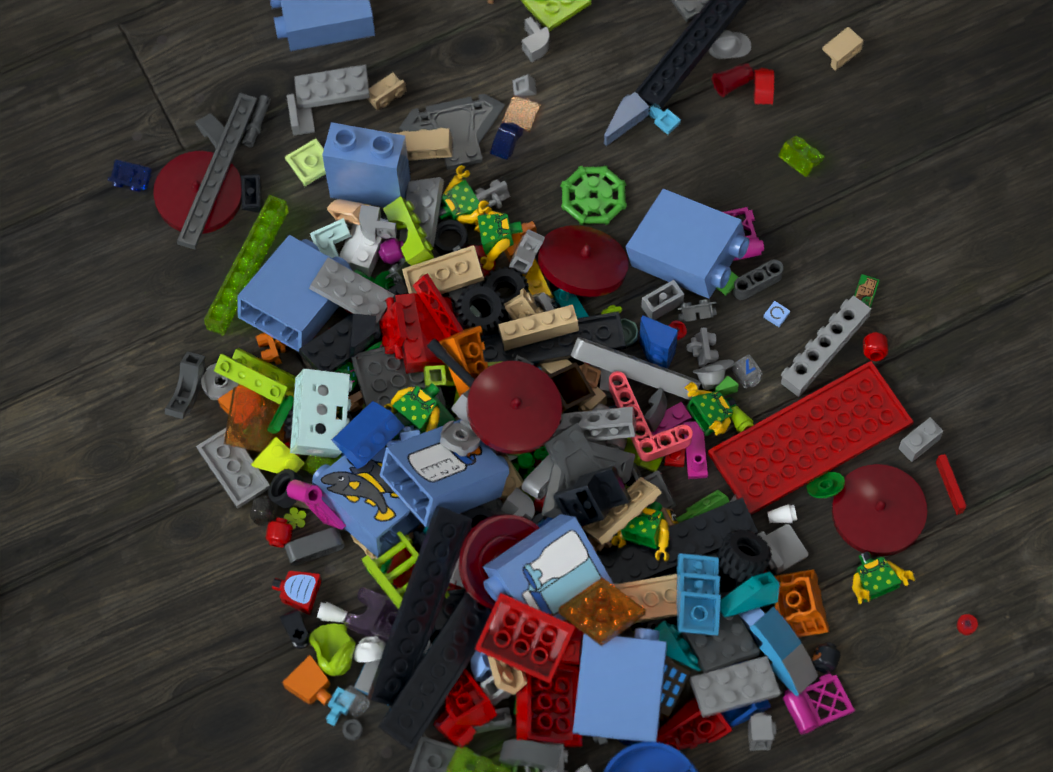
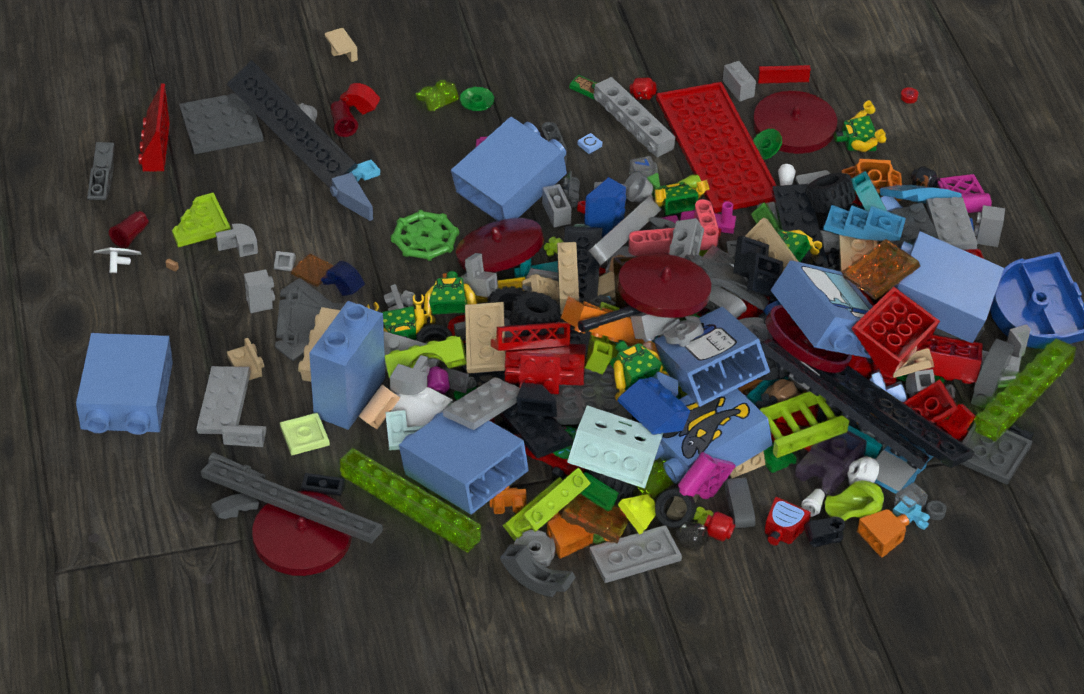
camera: 80 degrees left, 20 degrees down
clear blue bracket [107,159,152,192] -> none
none -> light grey brick [244,269,275,313]
none -> green dish [460,87,494,111]

